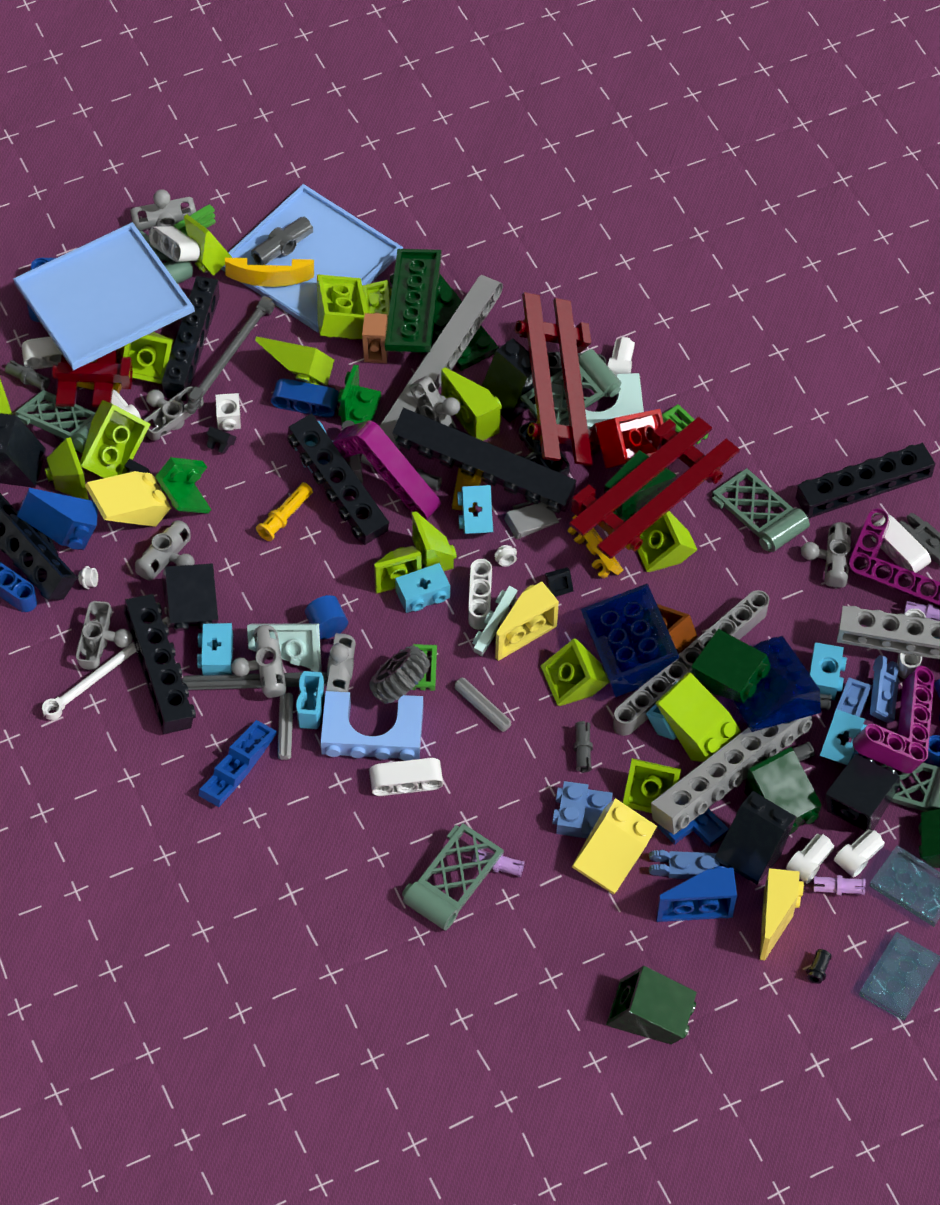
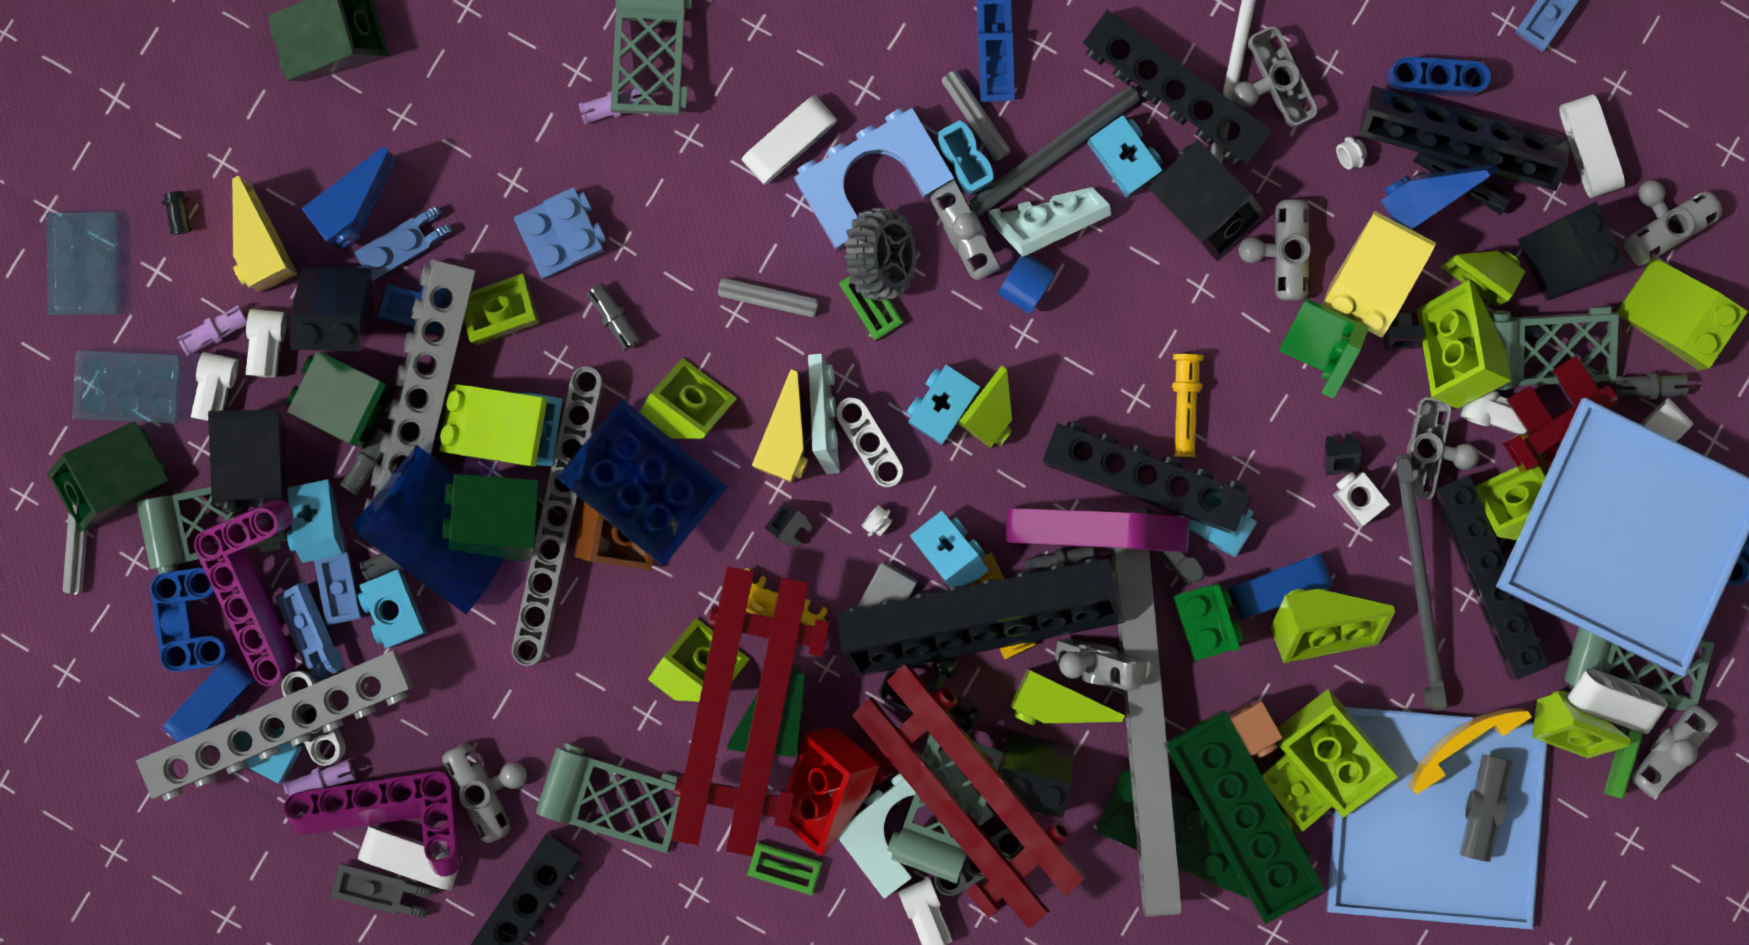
camera: 145 degrees right, 30 degrees up
light grey piece [231,625,286,698] -> none
lime slope [412,511,457,571] -> none
light yellow slope [572,798,657,895] -> none

